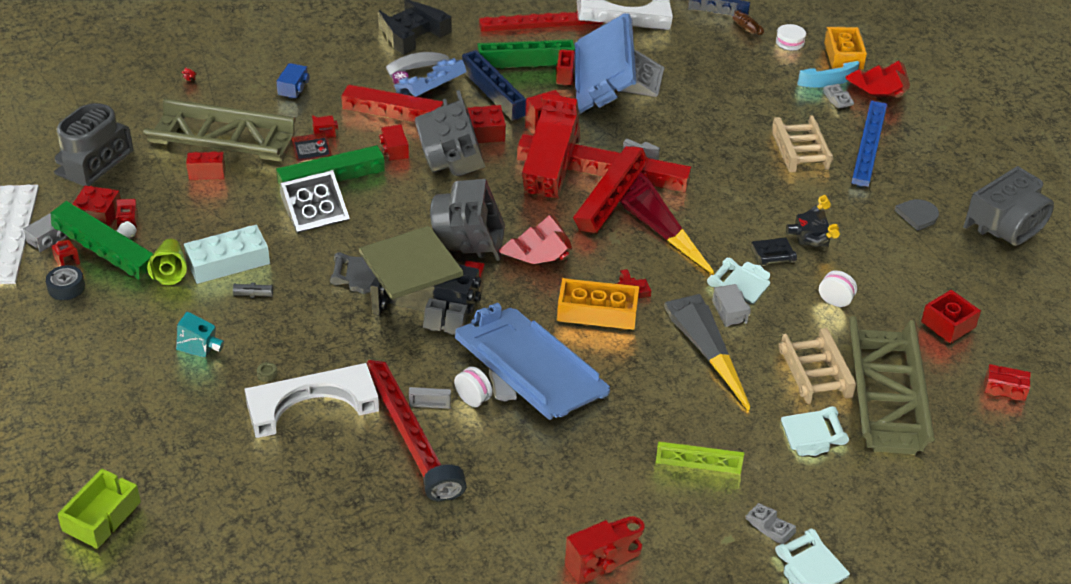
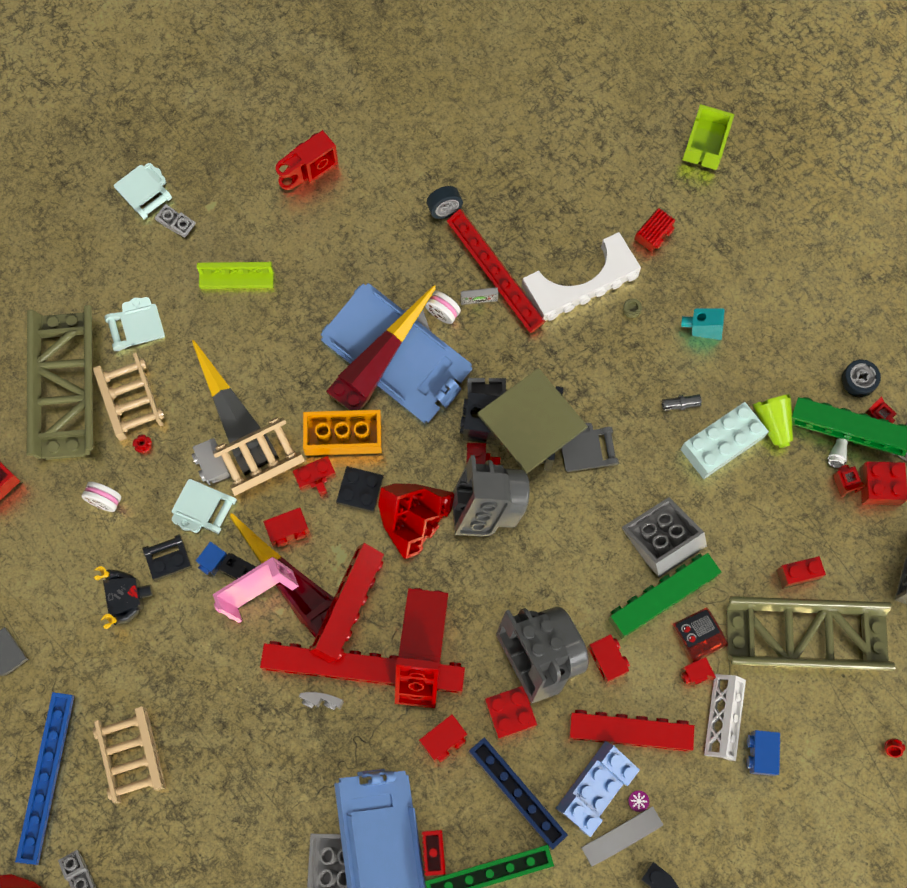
camera: 170 degrees right, 30 degrees up
none -> red plate [133,434,152,453]
none -> blue brick [196,542,227,576]
none -> tan fence [213,417,305,496]
none -> bright pink panel [213,557,299,623]
none -> black hinge [218,553,256,580]
none -> red brick [263,507,310,547]
none -> dark red plate [326,285,435,411]
none -> black plate [336,466,384,513]
none -> red brick [634,208,675,252]
none -> white fence [704,674,746,761]

